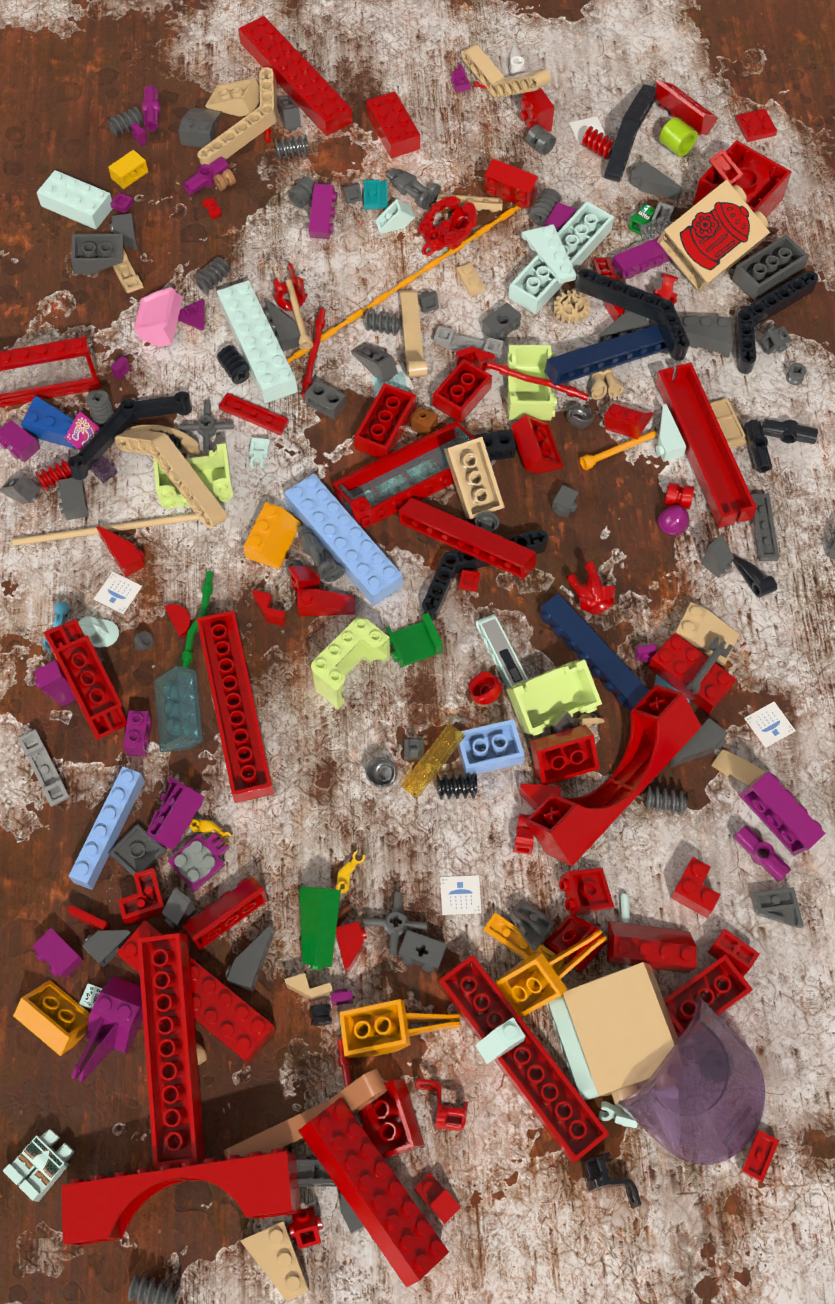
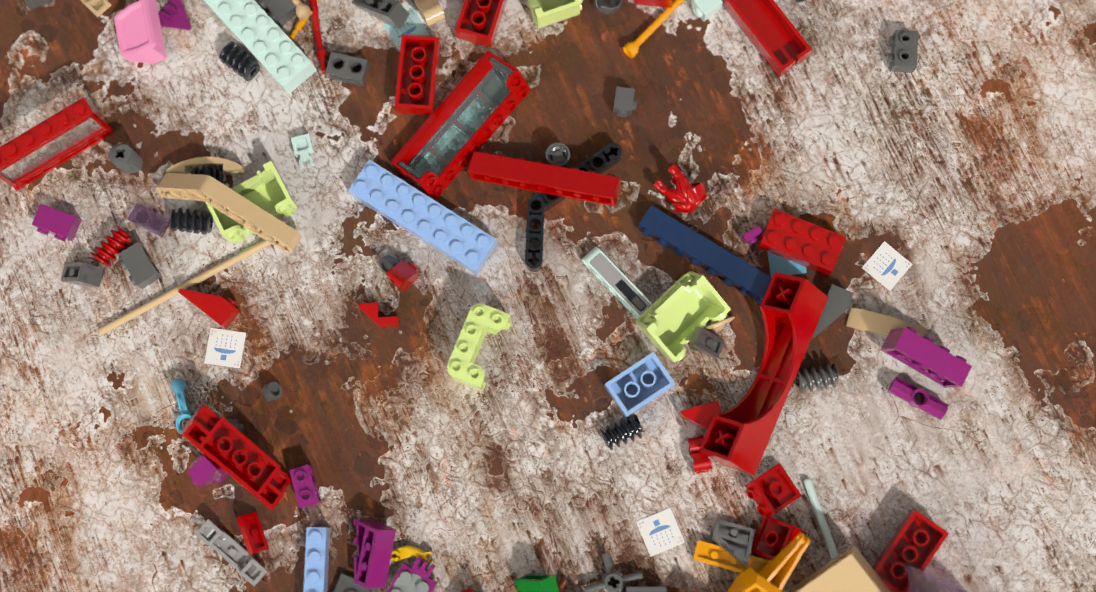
camera: 15 degrees left, 15 degrees up
blue wedge [21,396,76,449] -> none
sticker [65,411,100,451] -> none
black piece [68,392,192,480] -> none
light aqua piece [78,616,119,647] -> none
magenta plate [111,356,131,381] -> none
clear light blue slope [154,666,203,753] -> none
red tile [164,604,191,639] -> none
dark grey bar [180,402,234,451] -> none
green bar [181,571,214,676] -> none
red brick [197,610,274,803] -> none
red tile [219,393,289,436] -> none
light orange slope [243,502,301,570] -> none
dark grey piece [297,526,345,582] -> none
red slope [297,589,355,617] -> none
yellow arm [336,851,365,893] -> none
flat silver hair [365,757,398,788] -> none
green panel [386,613,443,668] -> none
clear yellow tile [401,723,466,799] -> none
dark grey tile [404,738,424,761] -> none
dark orange brick [409,407,438,436] -> none
tan brick [444,437,505,519] -> none
red plate [458,570,480,592] -> none
red hat [468,671,502,705] -> none
black brick [476,430,516,461] -> none
red slope [511,414,564,474] -> none
red brick [529,725,600,785] -> none
red slope [607,921,697,974] -> none
magenta hat [658,505,690,536] -> none
red wheel [664,482,694,510] -> none
red brick [670,857,721,918] -> none
tan slope [676,602,740,666] -> none
dark grey hinge [686,637,733,695] -> none
dark grey slope [702,535,734,578] -> none
red hinge [707,928,760,977] -> none
black piece [733,555,777,598] -> none
dark grey plate [751,493,779,561] -> none
dark grey wing [752,887,804,928] -> none
none -> black piece [170,208,213,235]
none -> red plate [236,512,269,556]

